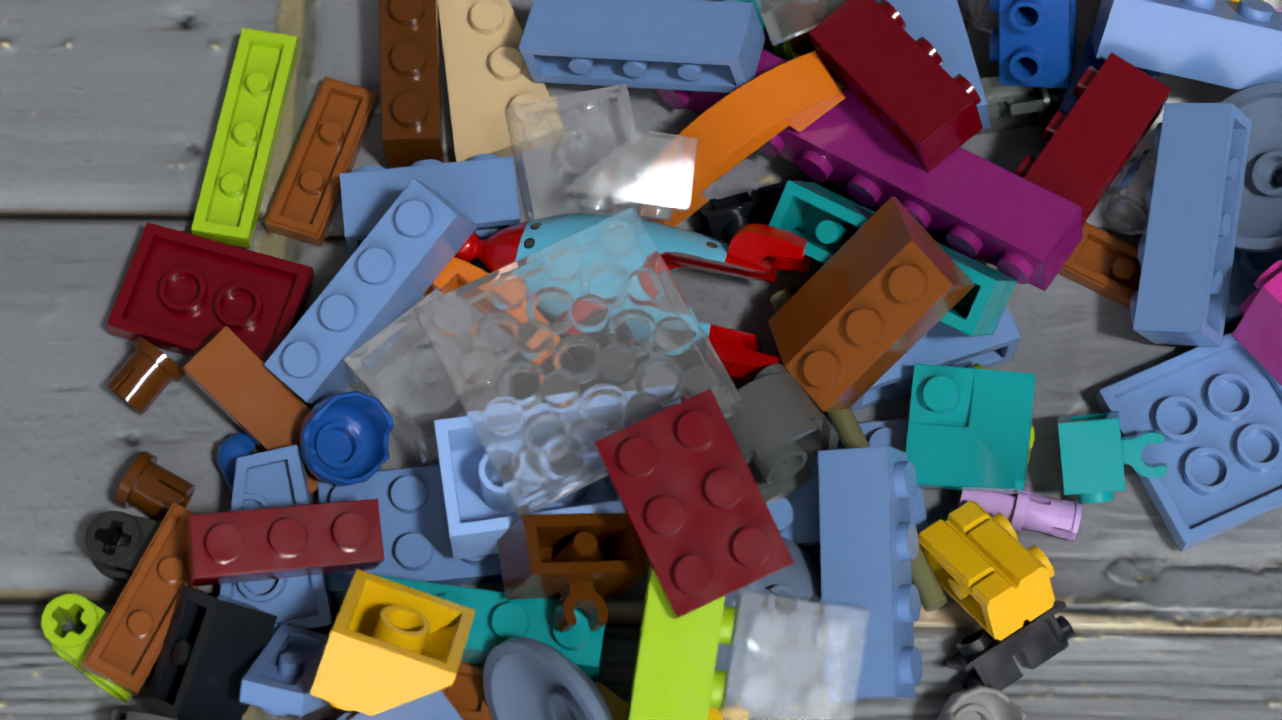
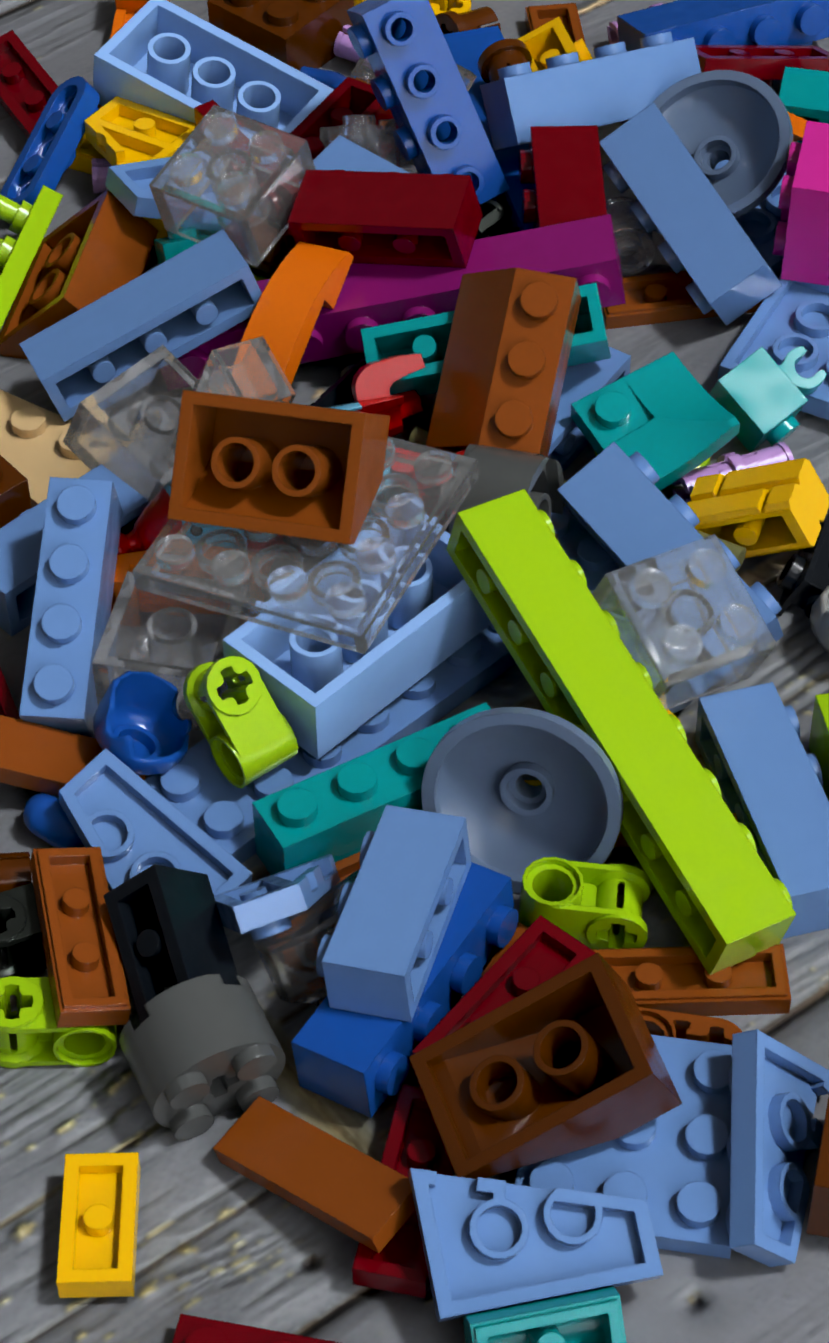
camera: 35 degrees left, 20 degrees down
dark red brick [183,499,384,587] -> none
yellow slope [310,569,476,716] -> none
reddish brown brick [497,513,648,632] -> none
dark red plate [594,388,794,619] -> none
none -> dark orange slope [167,390,390,545]
none -> lime piece [183,656,299,789]

